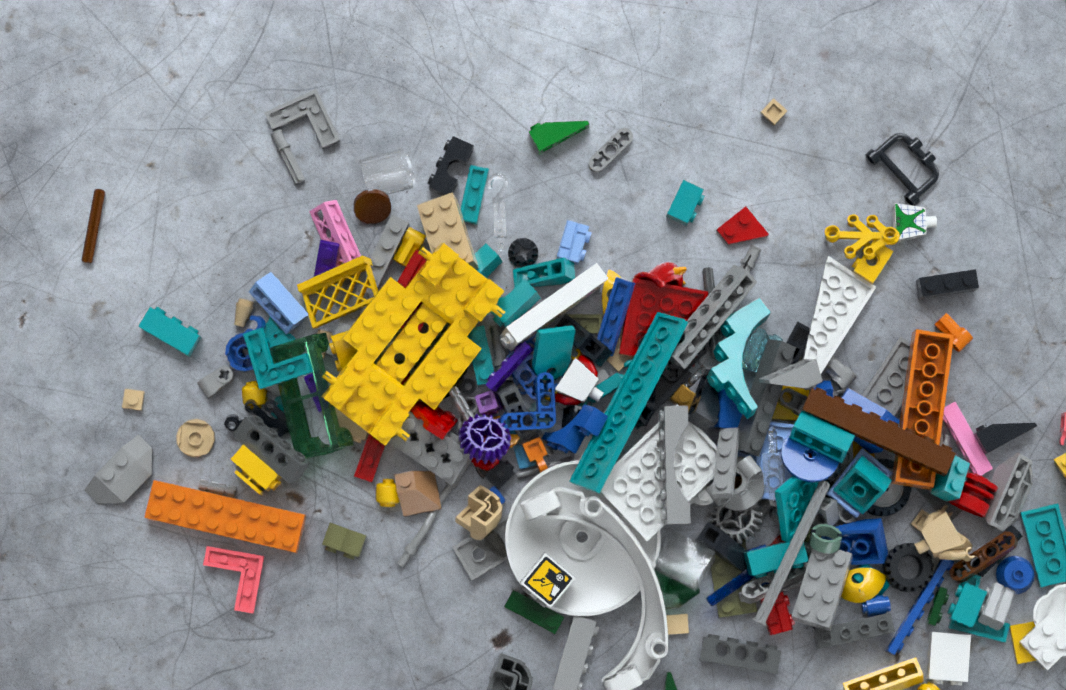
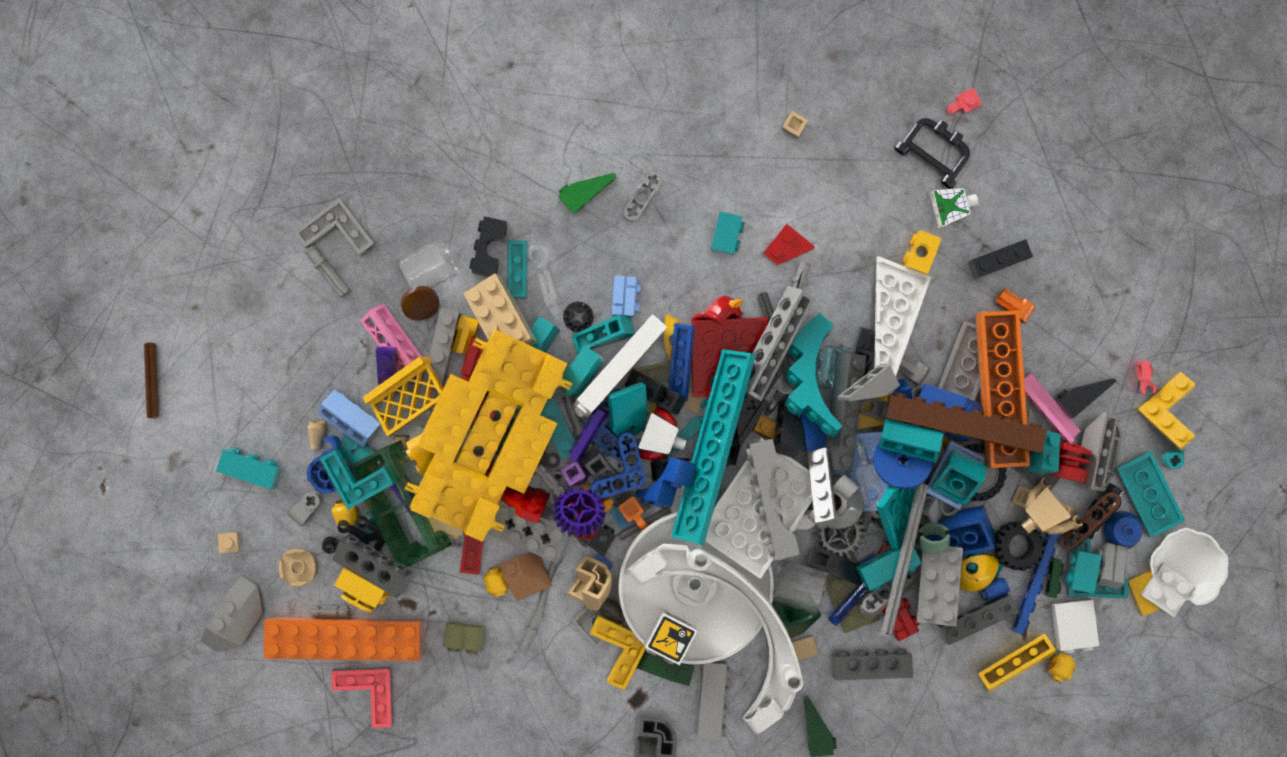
camera: 10 degrees left, 5 degrees up
yellow plant [824,214,900,260] -> none
none -> yellow plate [590,615,646,690]
none -> coral plate [946,88,982,115]

